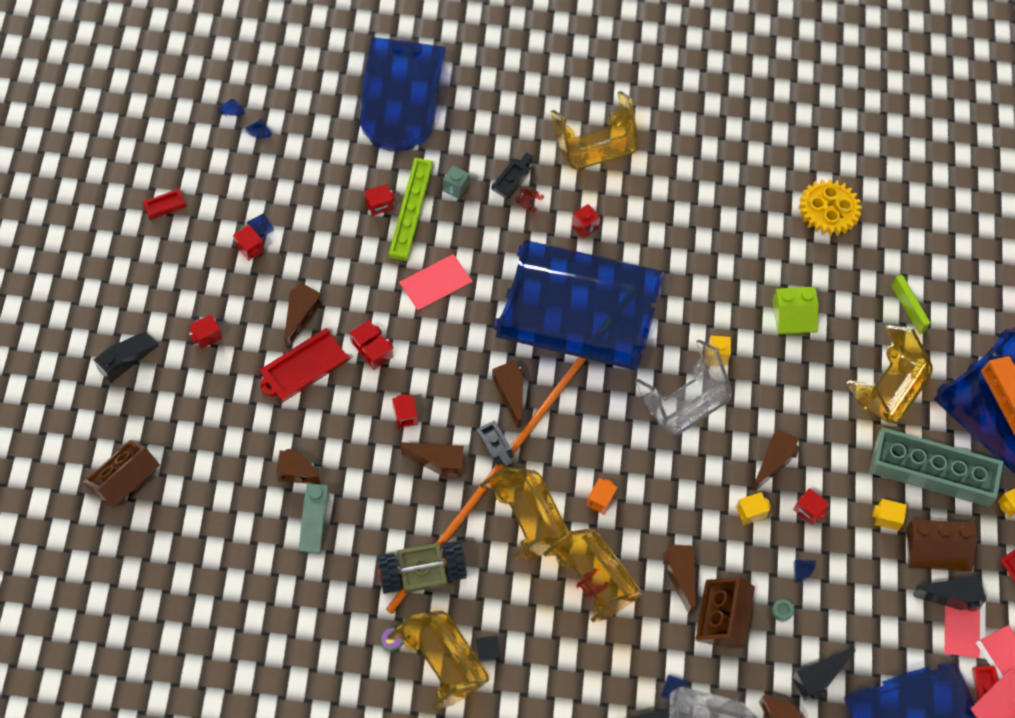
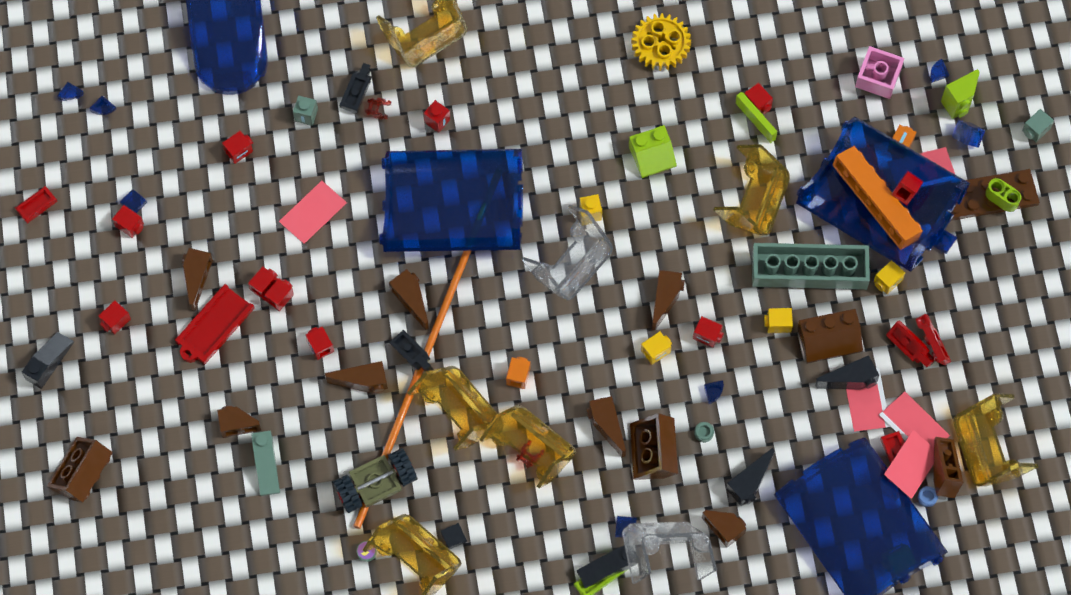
camera: 10 degrees left, 5 degrees up
lime tile [389,158,433,261] -> none
none -> red brick [744,82,773,114]

